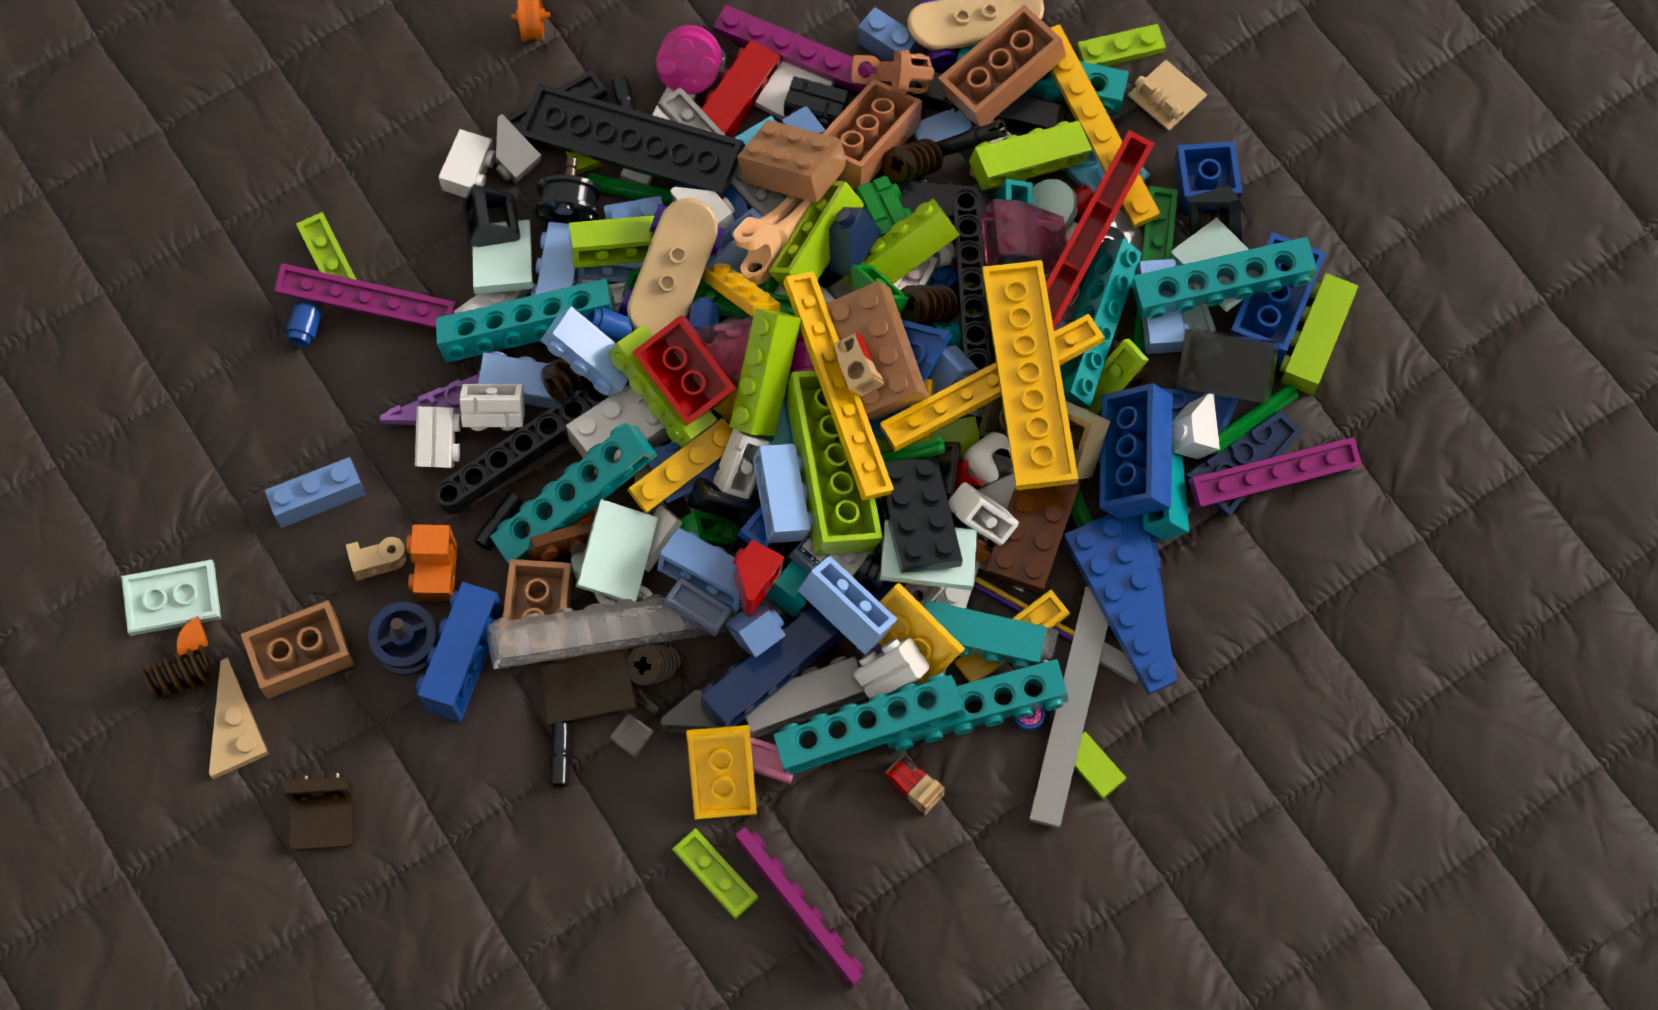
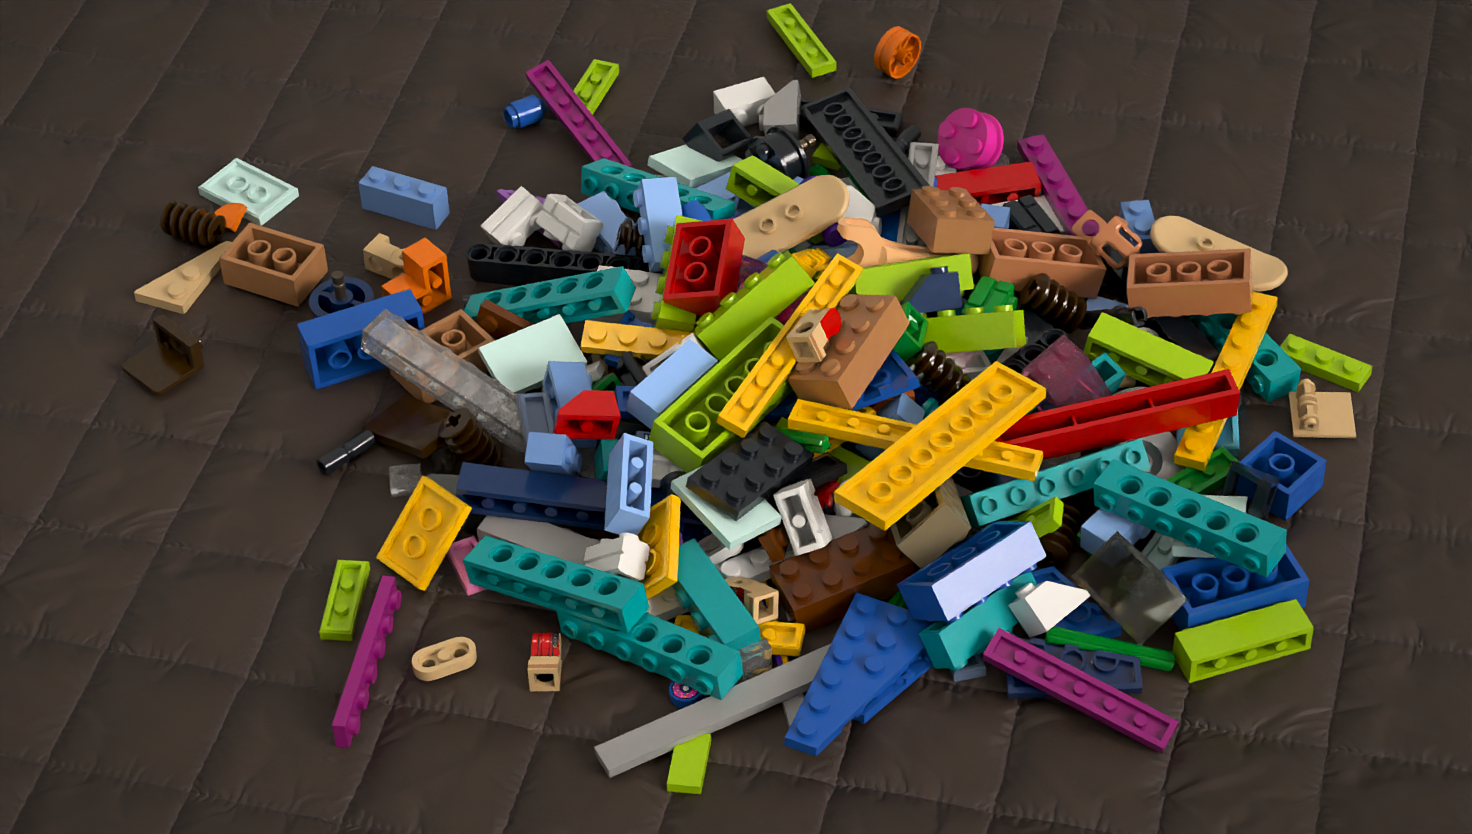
camera: 50 degrees right, 25 degrees down
none -> tan plate [412,637,477,681]
none -> tan leg [725,577,779,624]
none -> lime plate [767,3,836,78]

